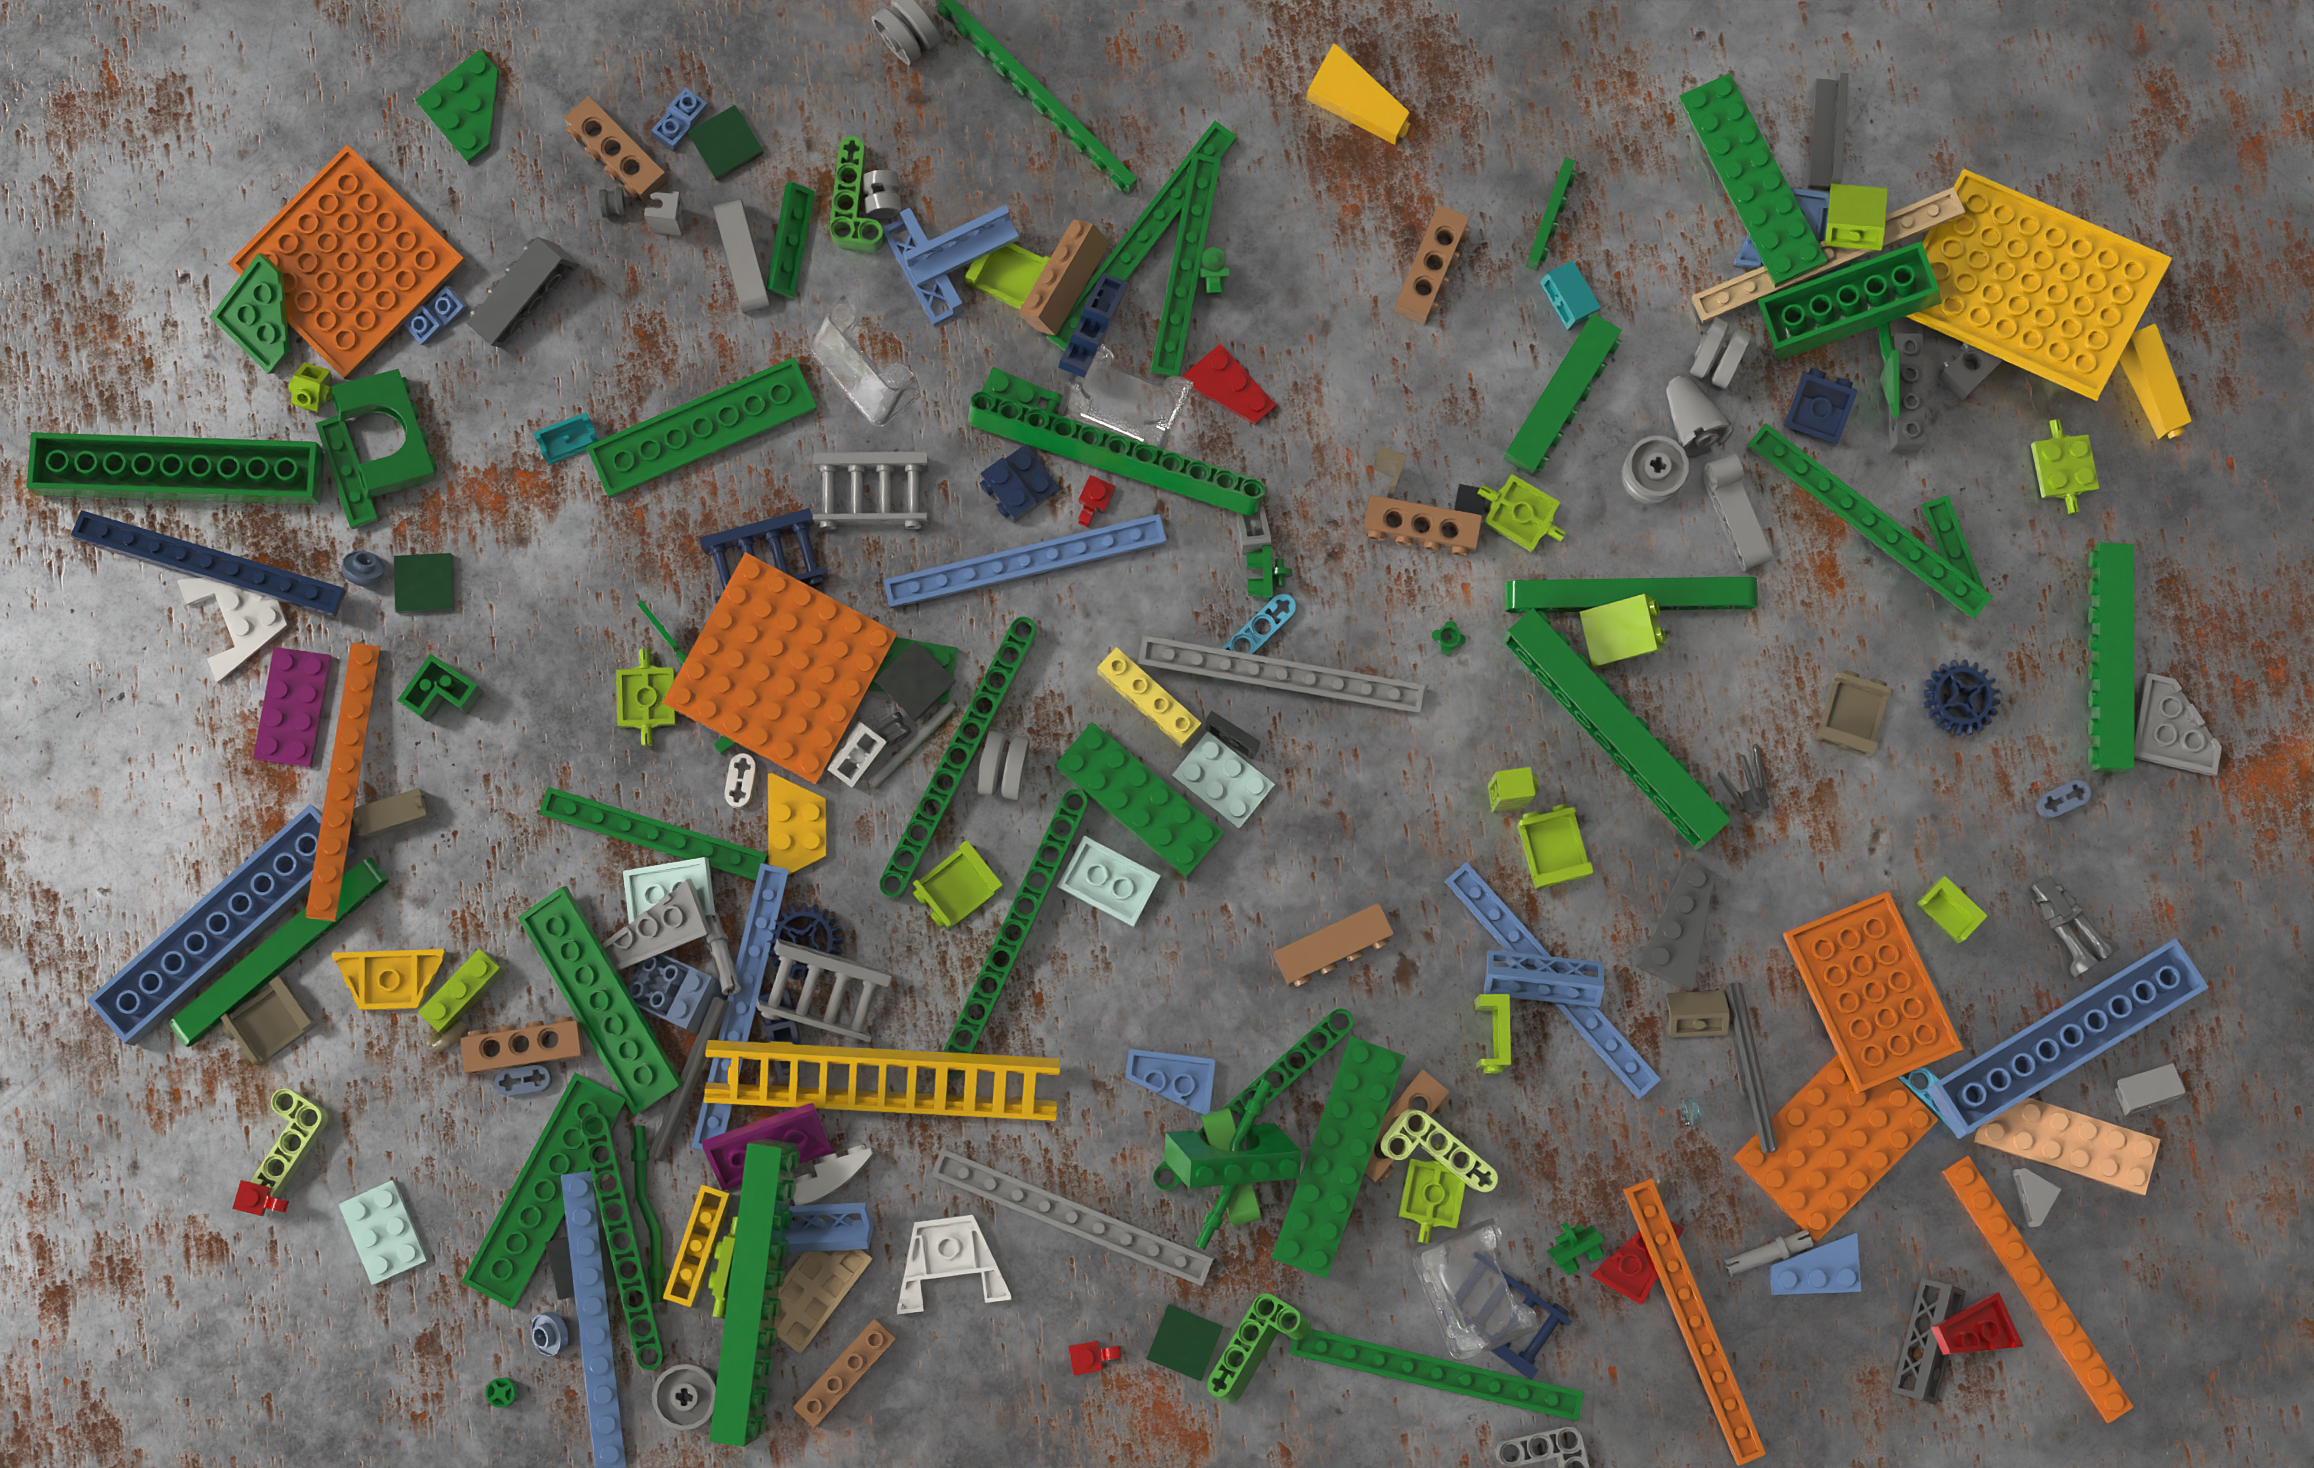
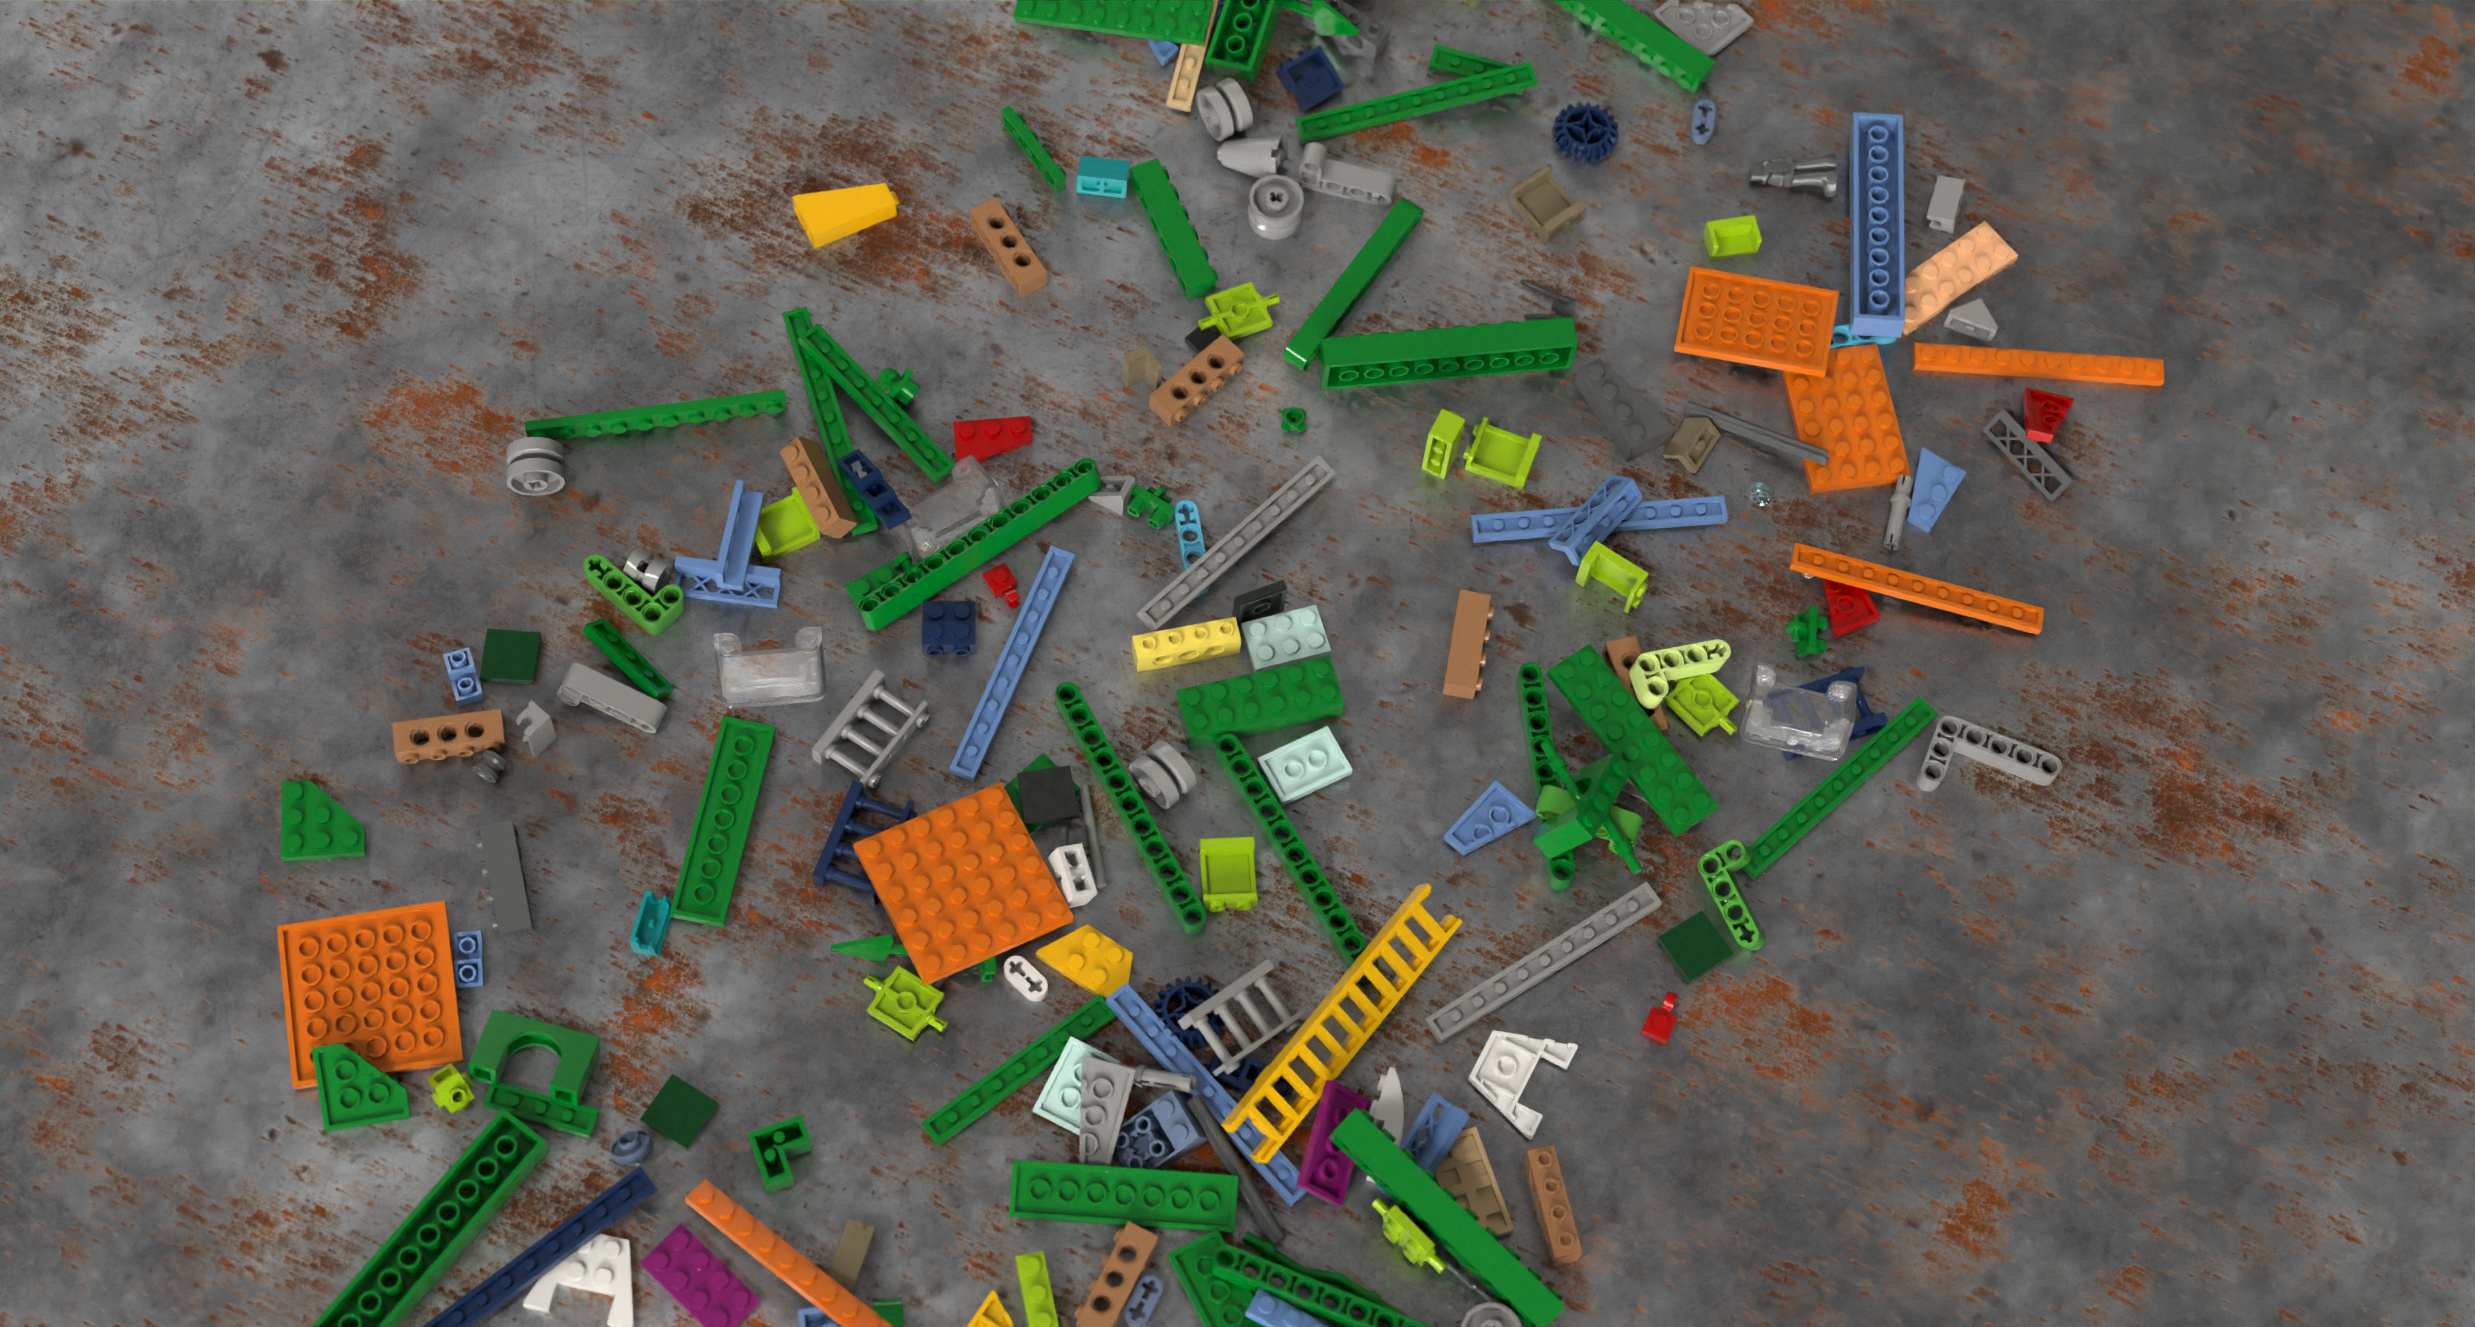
camera: 60 degrees left, 15 degrees down
yellow brick [663,1184,733,1308] -> none
lime panel [1580,594,1666,669] -> none

